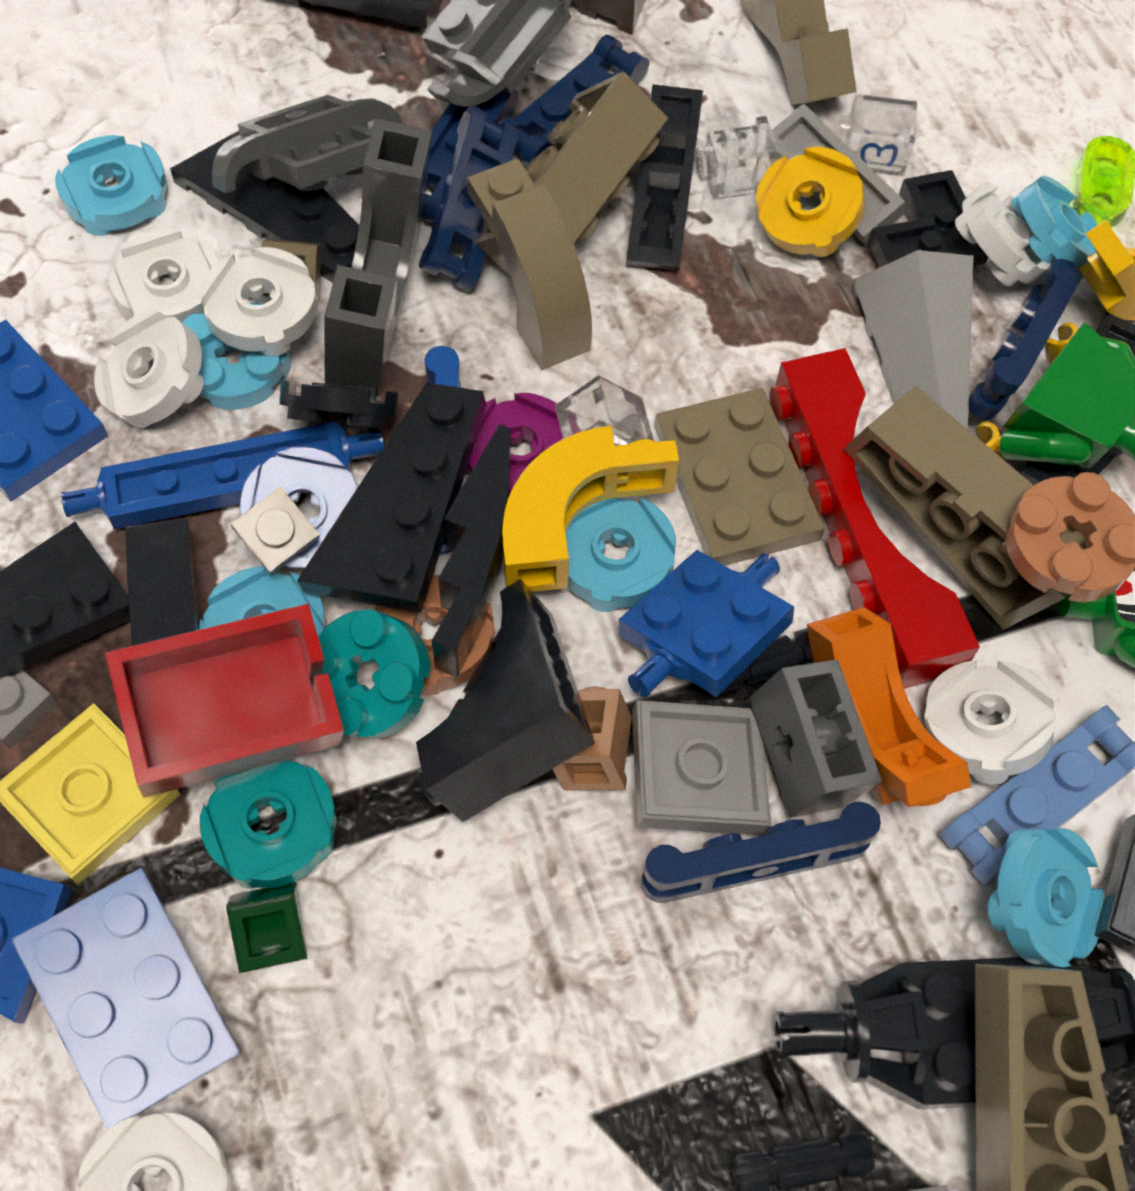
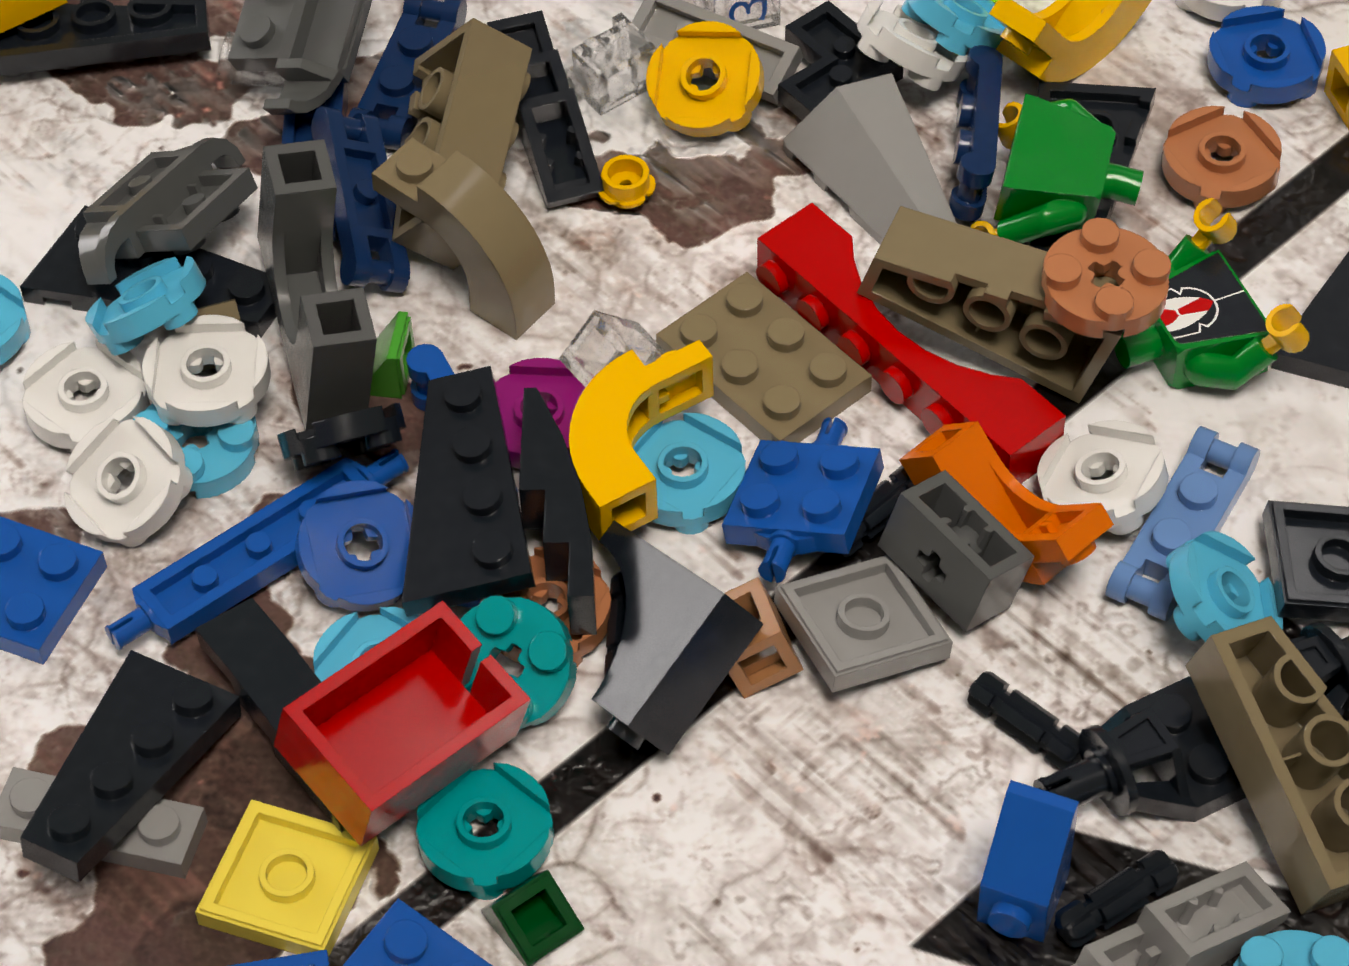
camera: 20 degrees left, 10 degrees down
plate [231,486,320,575] -> none
dark blue plate [641,801,881,903] -> none
none -> medium azure plate [85,256,206,356]
none -> bright green slope [370,311,415,399]
none -> yellow plate [598,155,656,209]
none -> black axle [967,671,1082,769]
none -> blue slope [977,780,1079,942]

